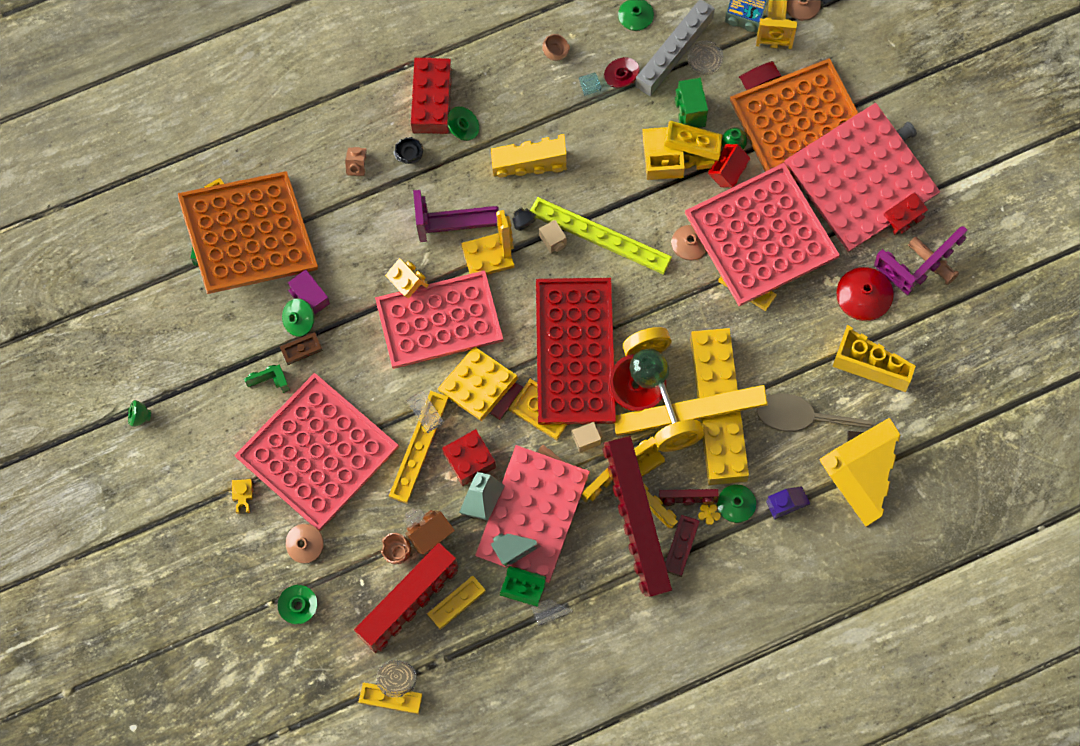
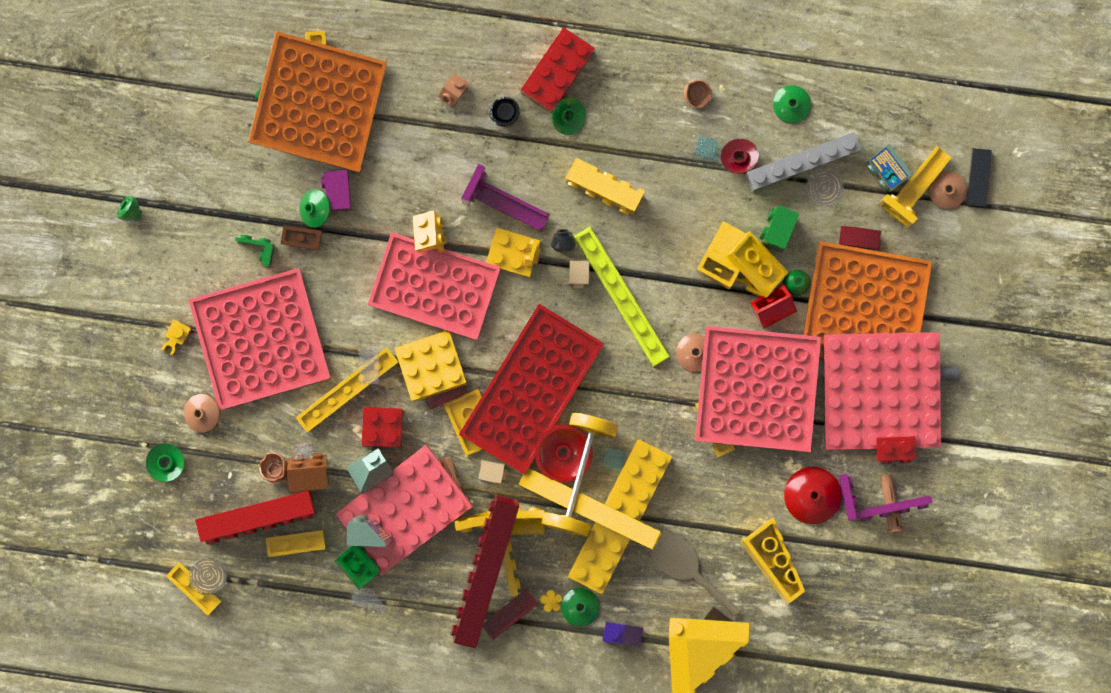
camera: 20 degrees right, 15 degrees up
clear green cylinder [630,348,669,389] -> none
dark red plate [658,489,719,506] -> none
none -> clear light blue tile [602,447,626,471]

